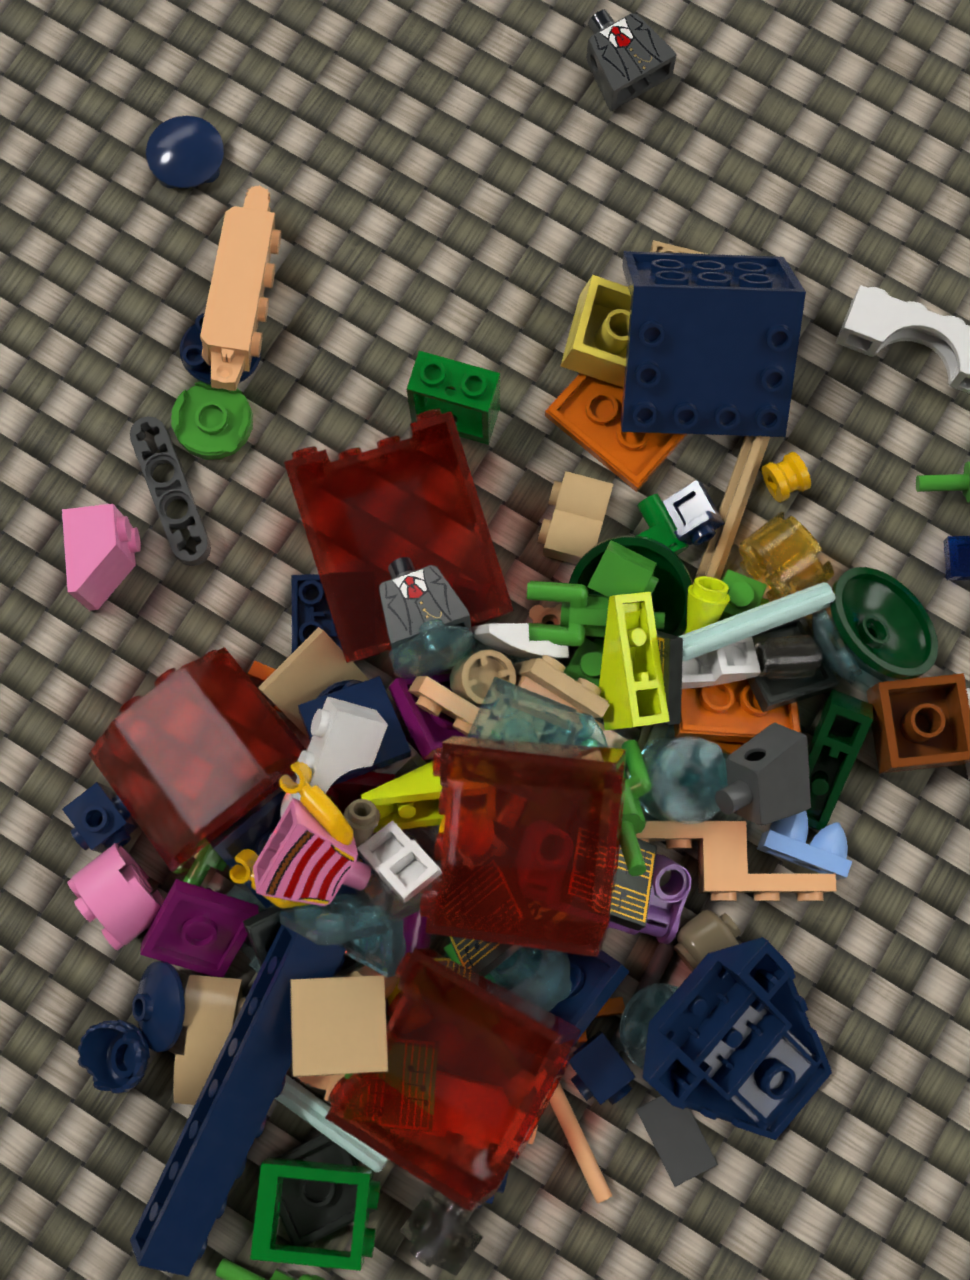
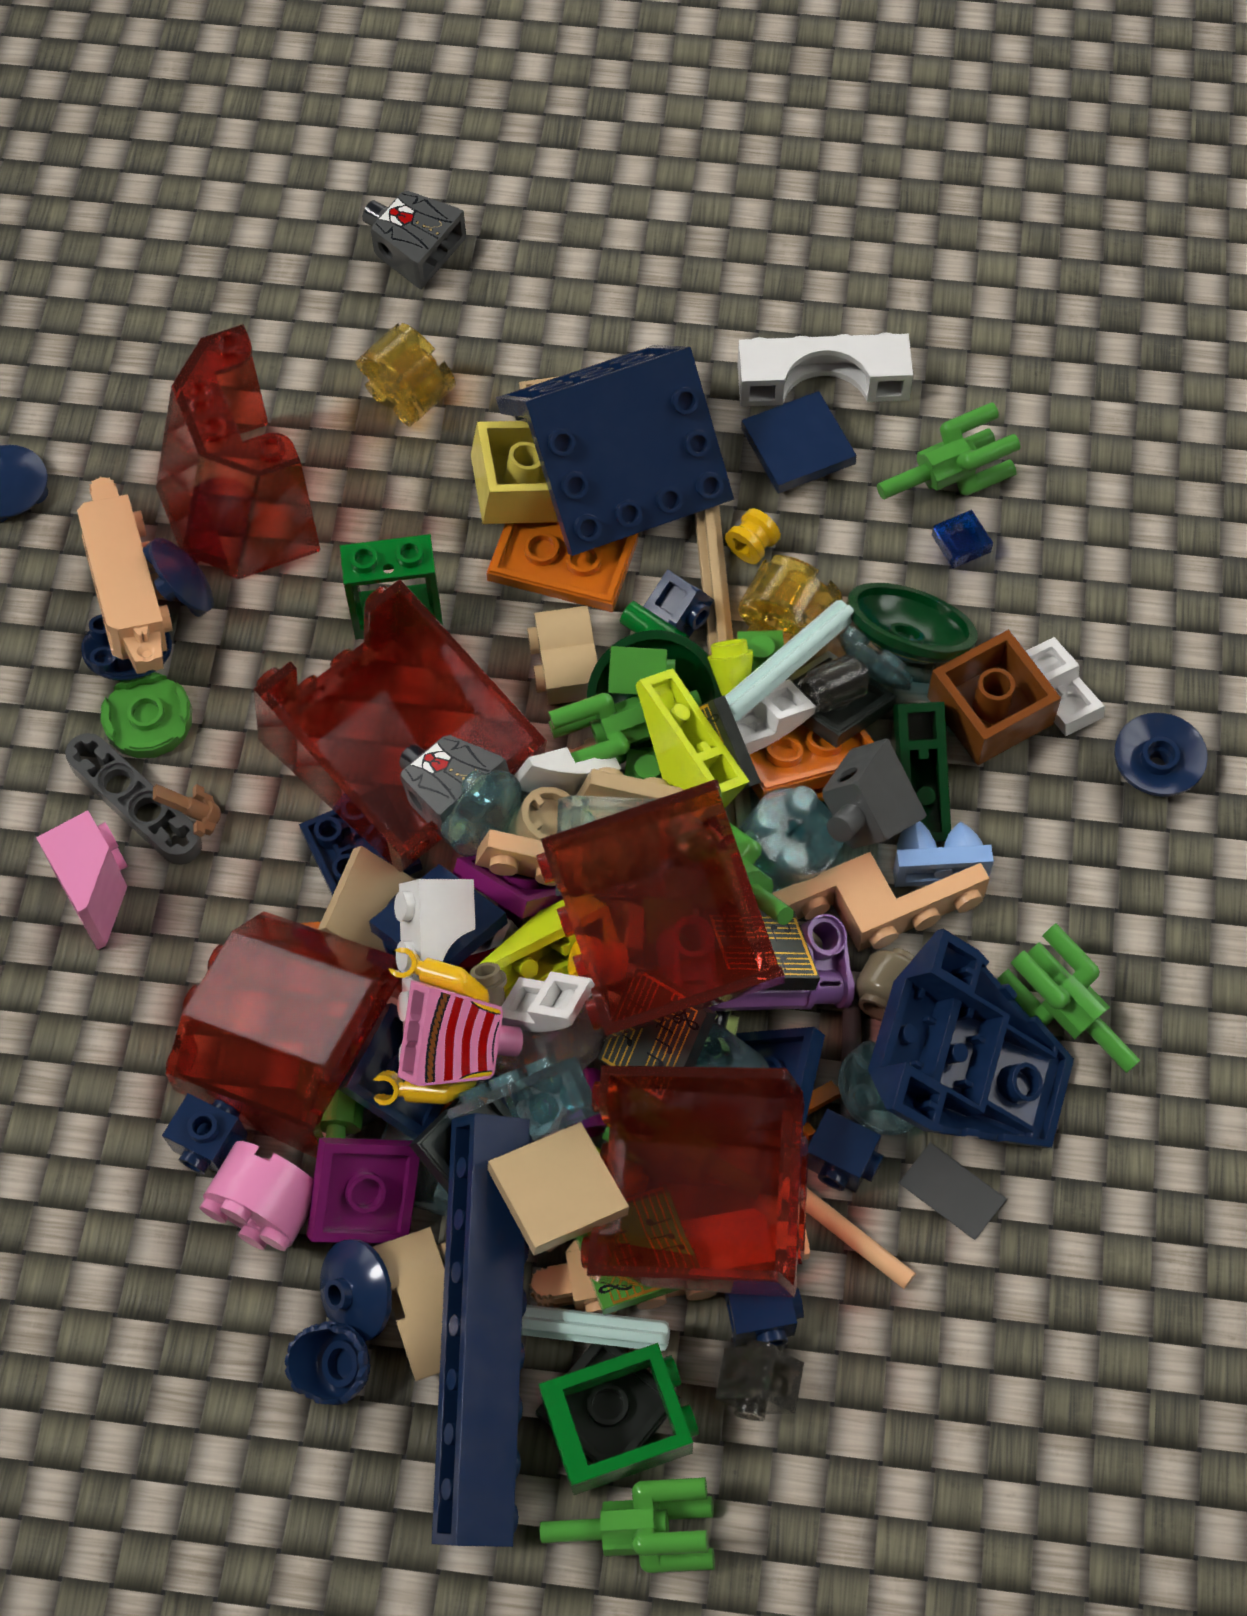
camera: 25 degrees left, 15 degrees down
none -> dark blue dish [143,538,214,617]
none -> medium nougat piece [153,784,221,837]
none -> clear red windscreen [156,324,320,579]
none -> clear yellow brick [355,323,456,427]
none -> dark blue tile [741,391,857,494]
none -> bright green plant [997,923,1140,1073]

